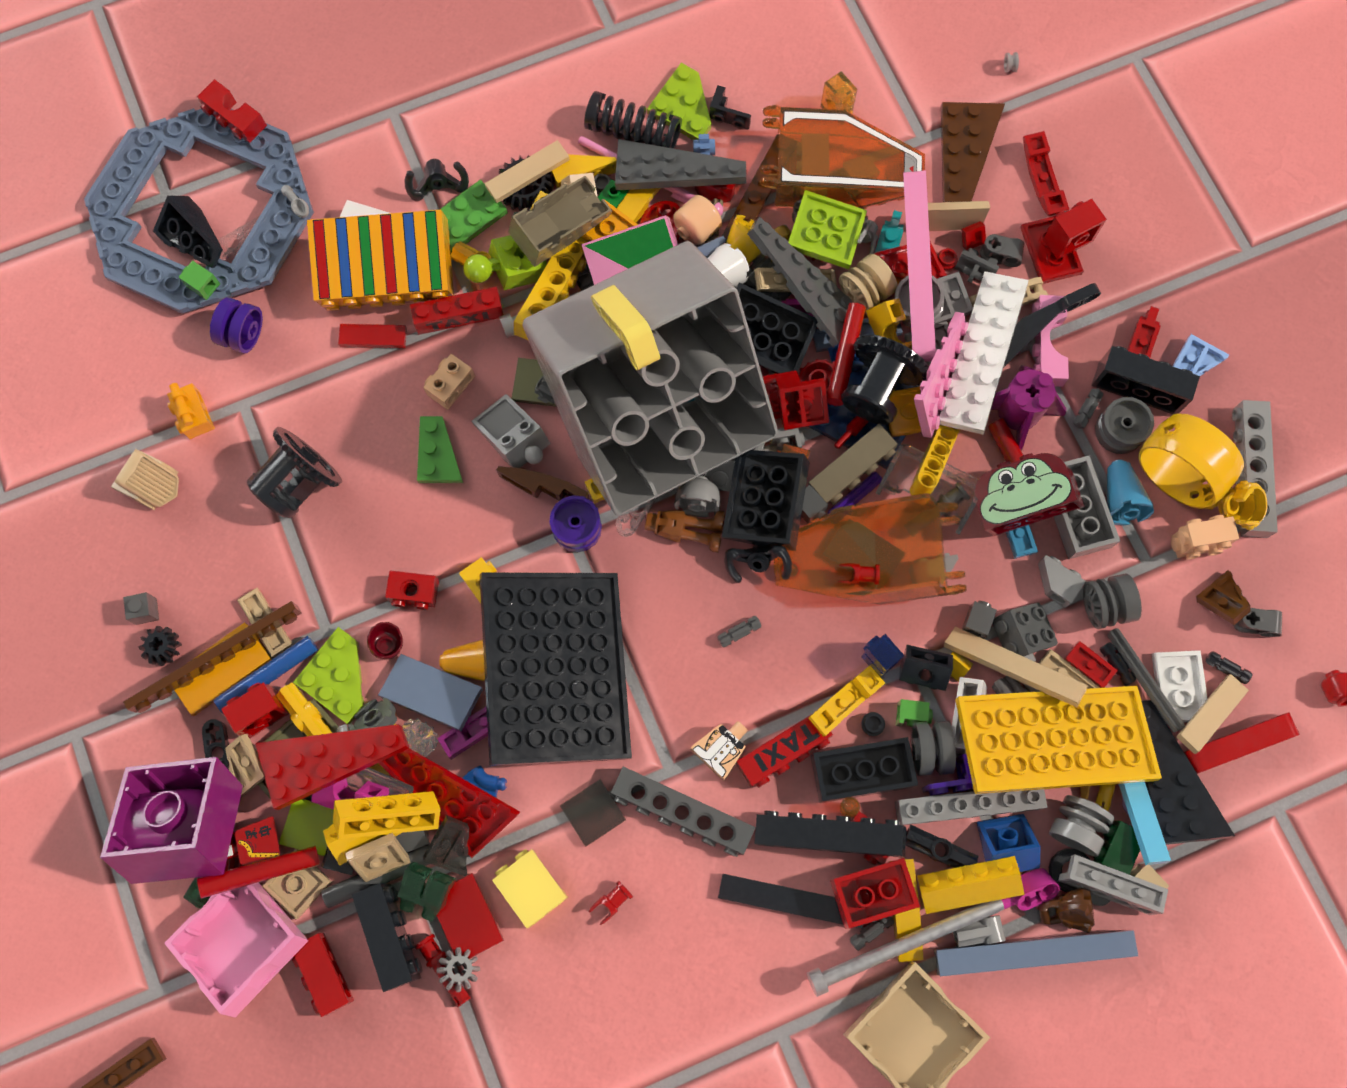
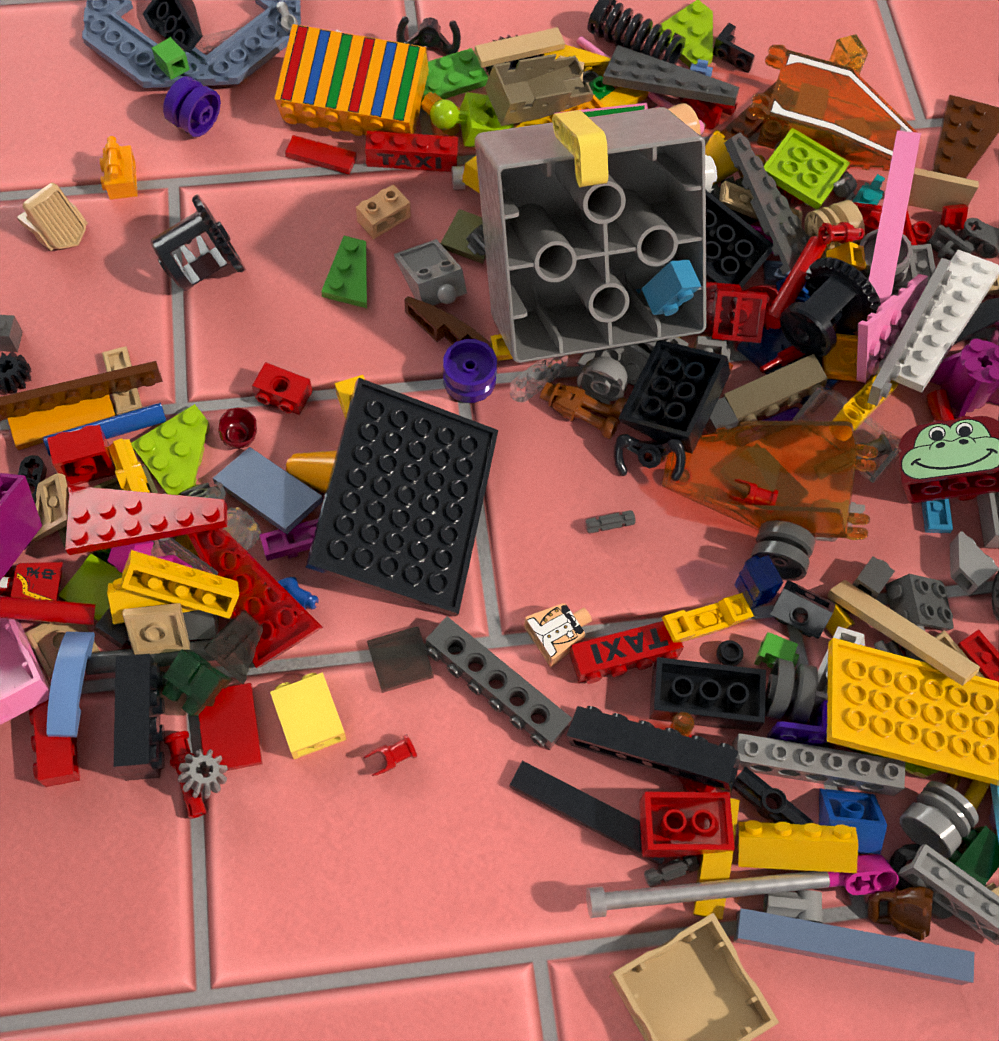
camera: 10 degrees right, 10 degrees down
none -> medium blue slope [47,632,95,737]
none -> dark azure brick [642,260,701,316]
none -> dark grey wheel [750,520,816,581]
none -> red piece [818,222,864,245]
none -> light grey plate [867,258,952,406]

